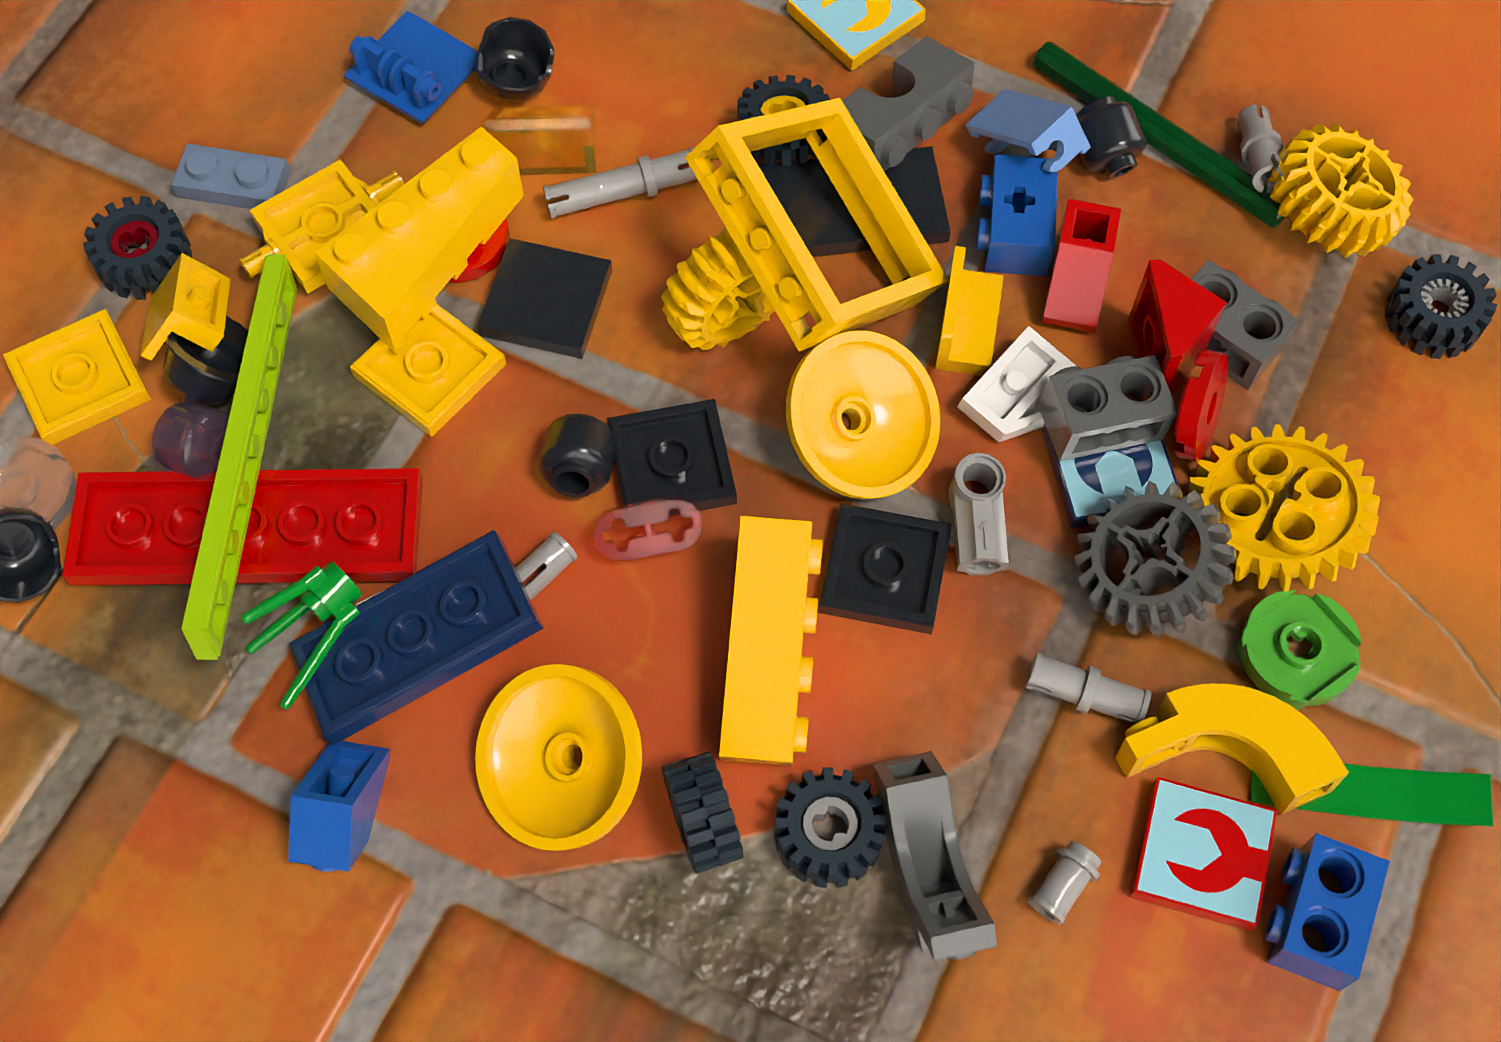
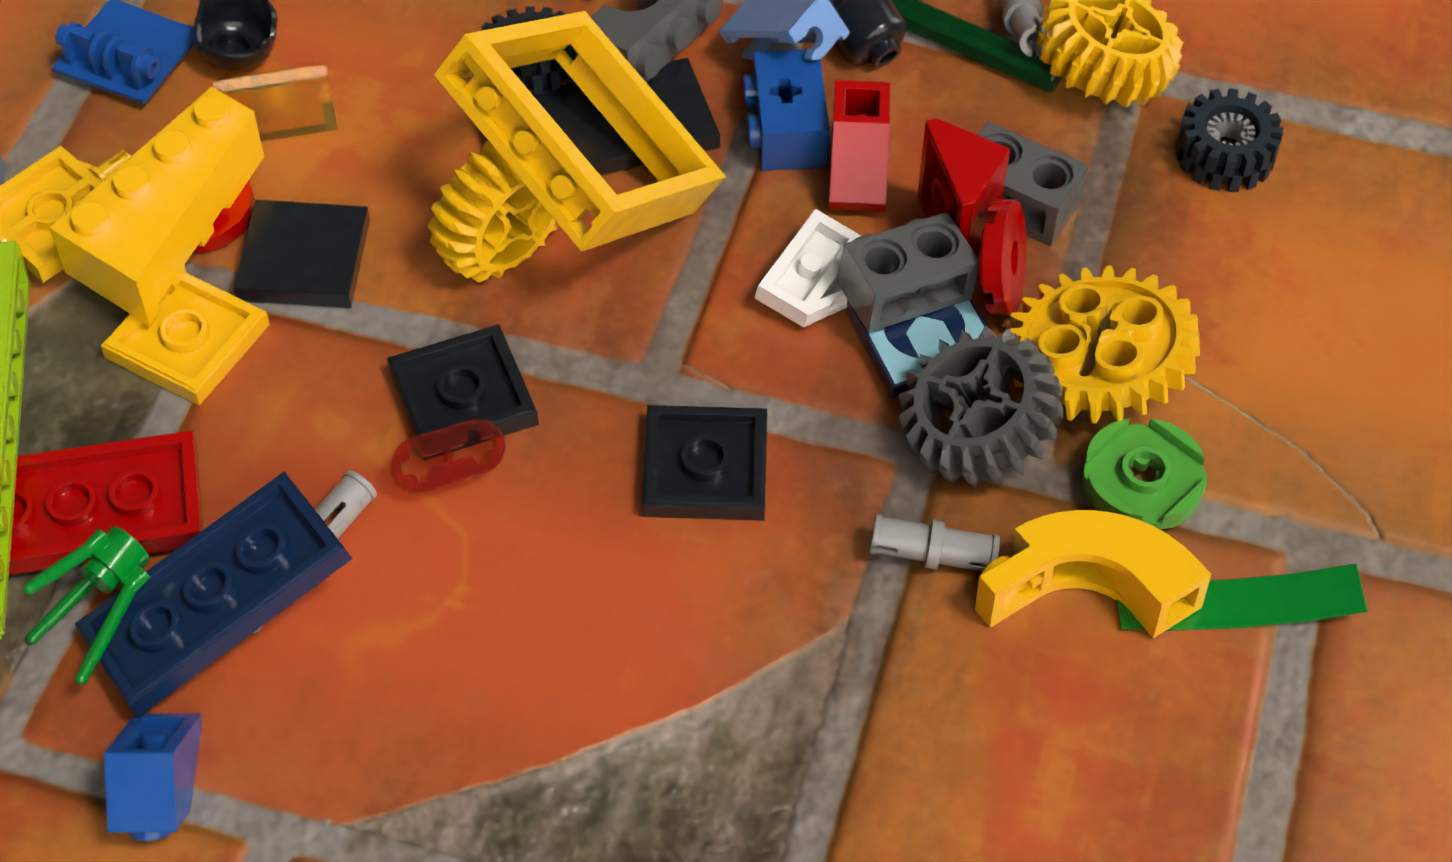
camera: 10 degrees left, 10 degrees down
yellow dish [475,664,642,851] -> none
black head [539,413,617,498] -> none
light grey pin [543,147,698,219] -> none
black bush [662,751,744,874] -> none
yellow wedge [719,516,823,766] -> none
black bush [774,767,887,888] -> none
yellow dish [786,331,940,499] -> none
dark grey arch [873,751,998,961] -> none
yellow panel [935,246,1004,376] -> none
light grey piece [947,453,1009,575] -> none
light grey pin [1028,841,1102,925] -> none
tile [1130,776,1278,932] -> none
blue brick [1264,833,1390,991] -> none

